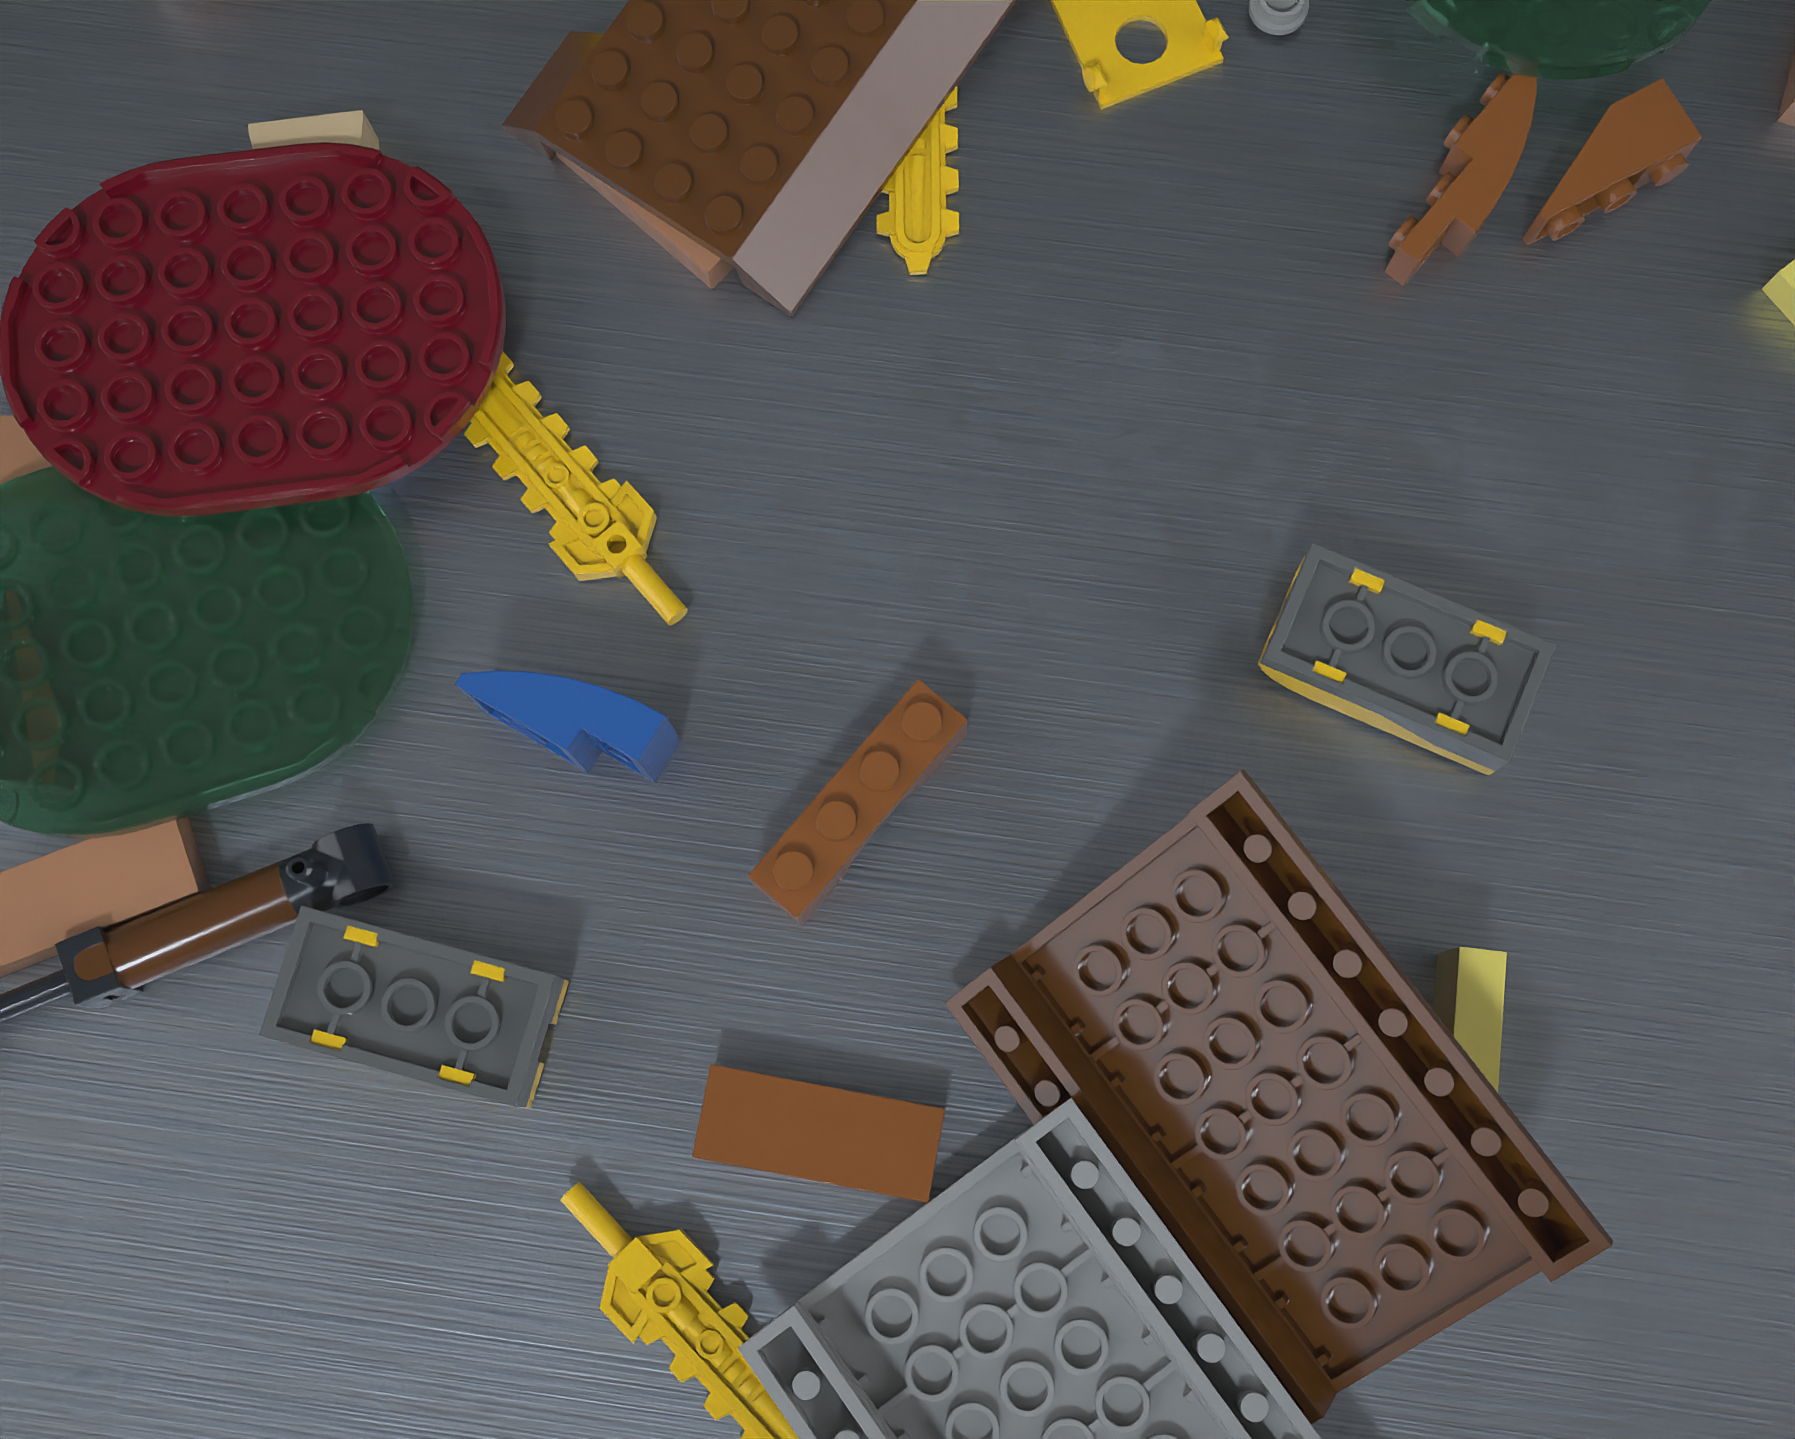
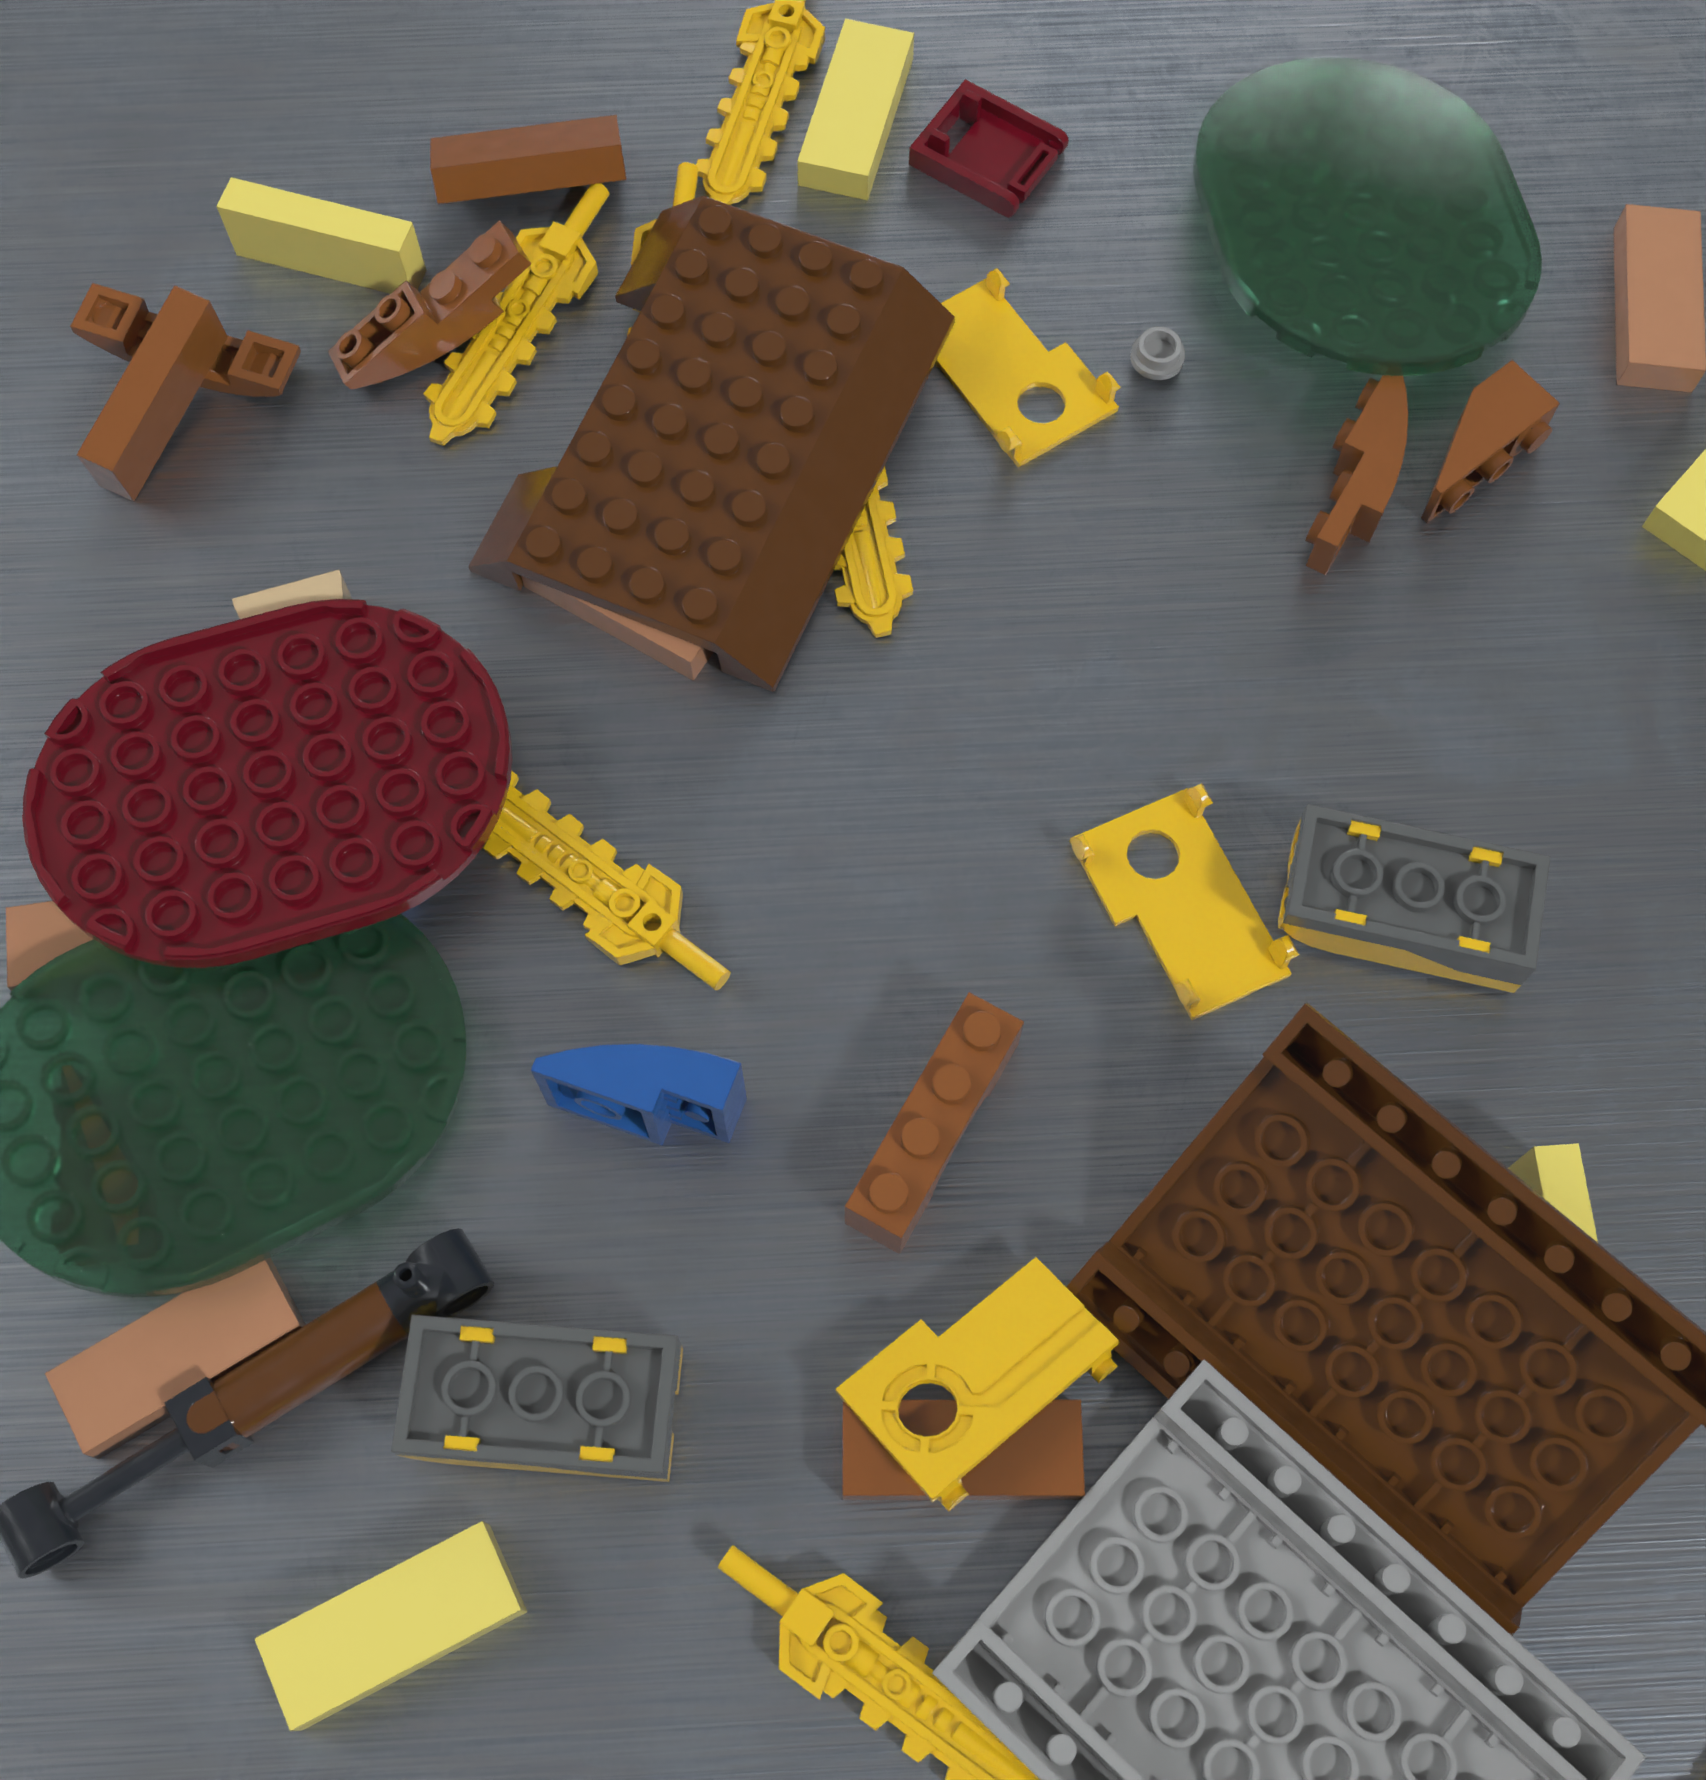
camera: 15 degrees left, 10 degrees down
none -> light yellow piece [254,1521,527,1731]
none -> yellow piece [835,1257,1119,1511]
none -> yellow piece [1069,783,1299,1020]

